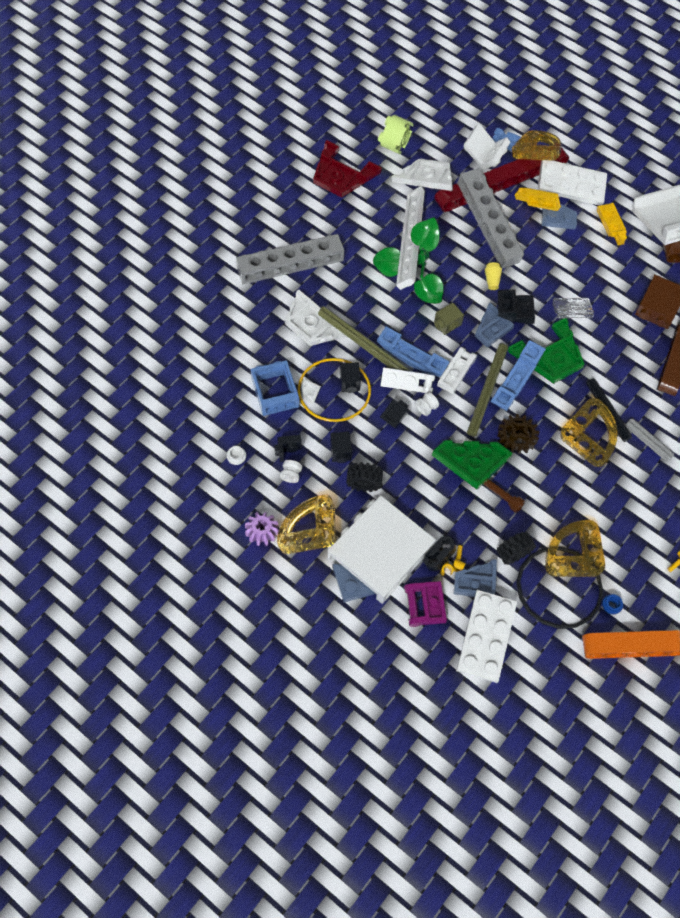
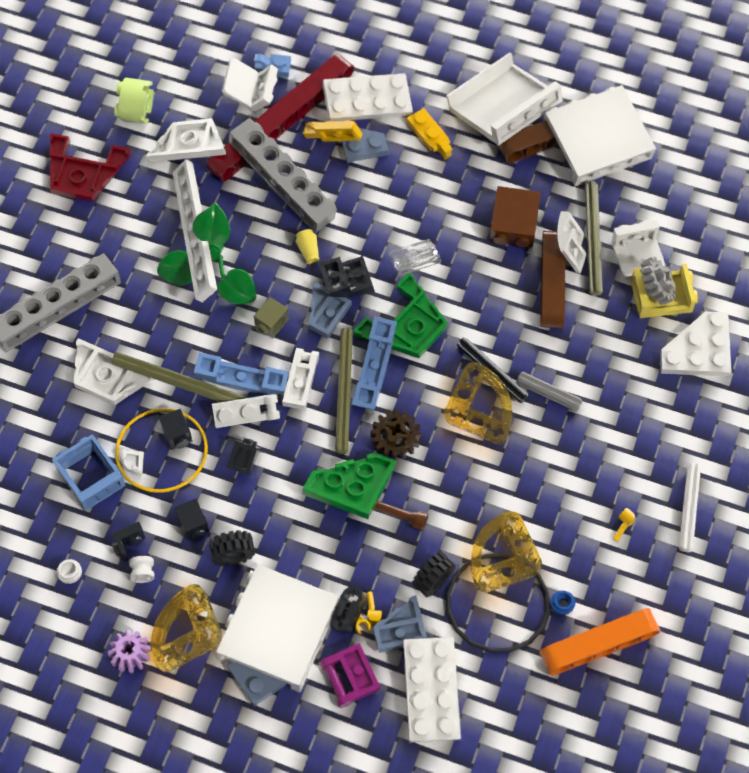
camera: 15 degrees left, 0 degrees up
white wheel [415,392,439,416] -> none
clear yellow beam [512,130,561,160] -> none

